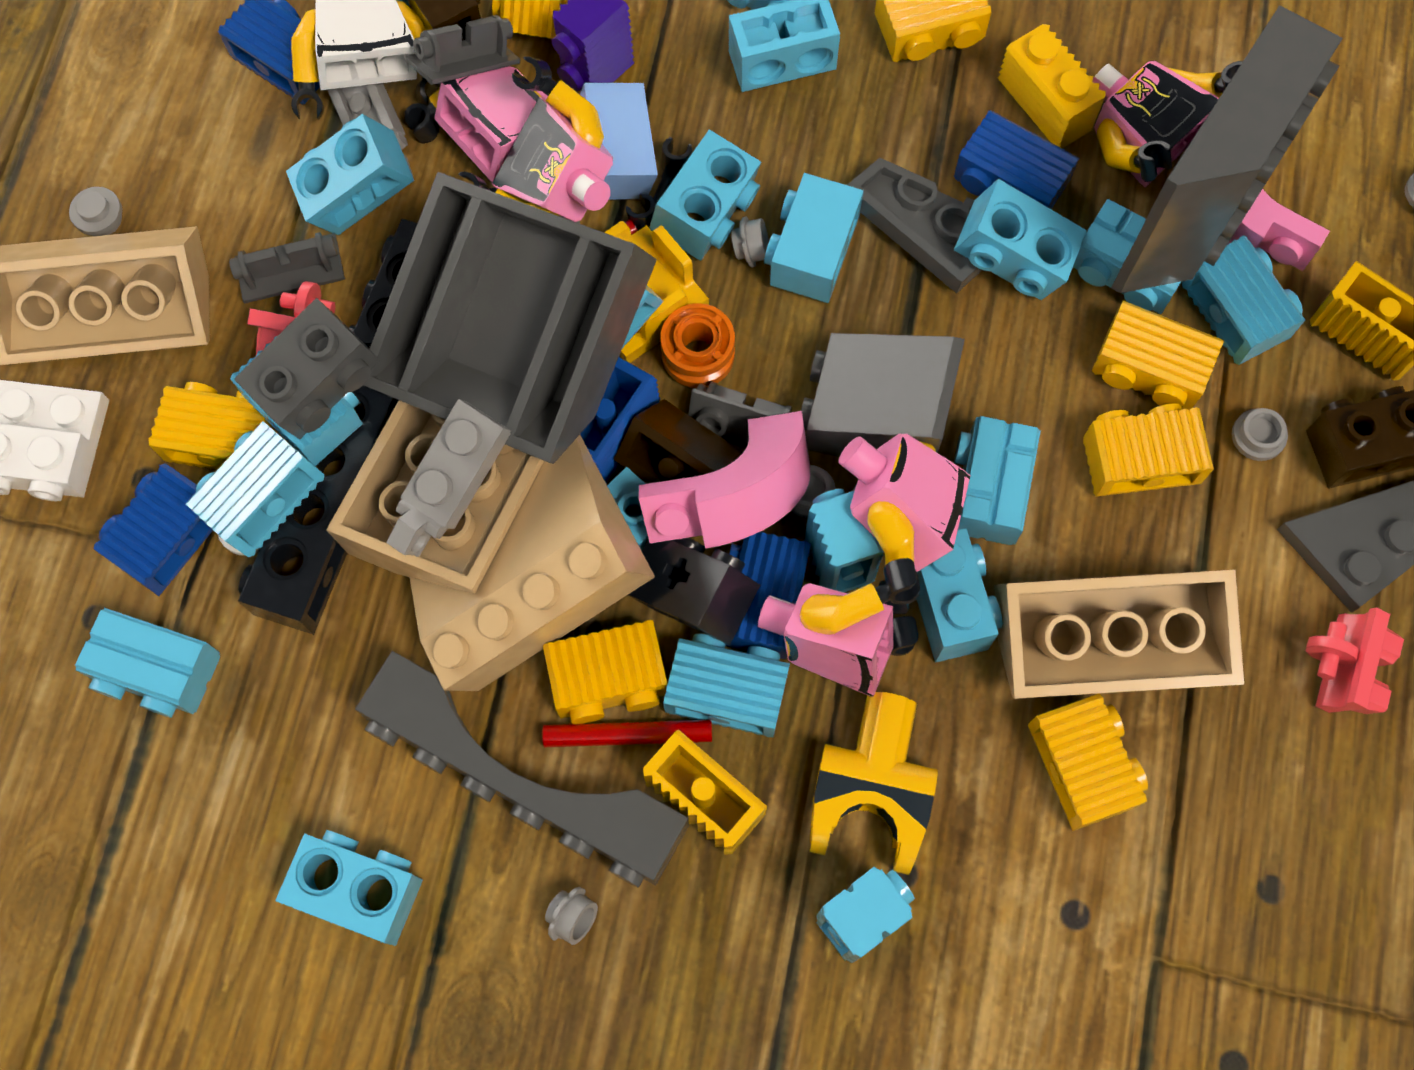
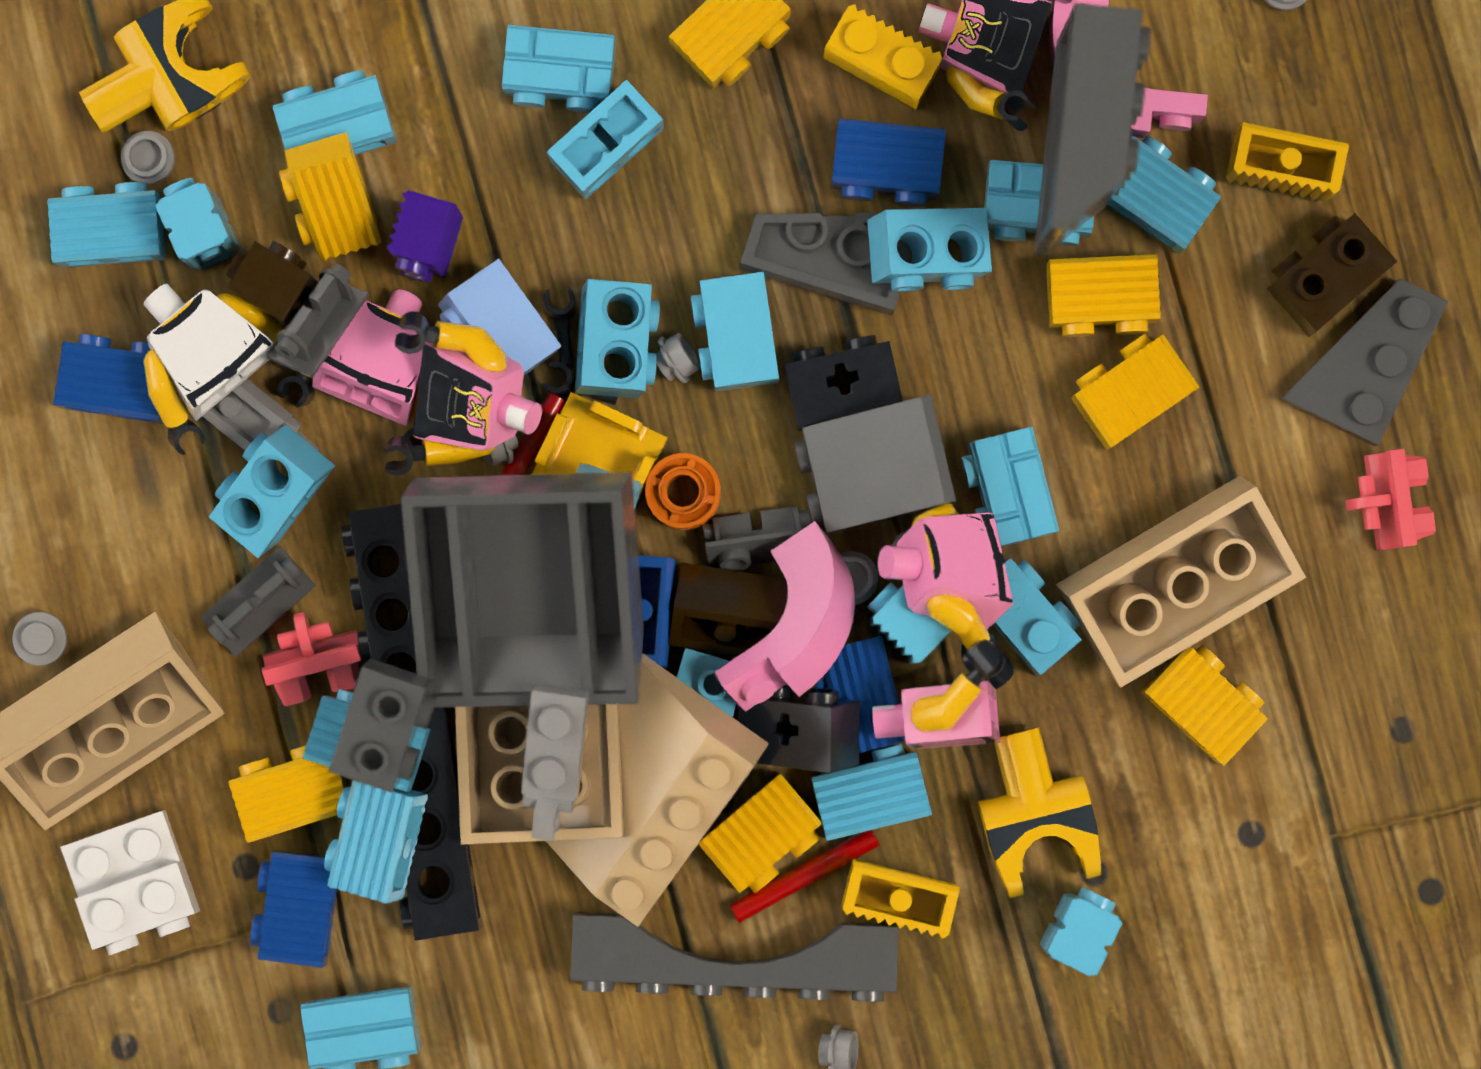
camera: 30 degrees left, 15 degrees up
light grey plate [1232,408,1288,461] -> none
none -> black brick [784,335,903,431]

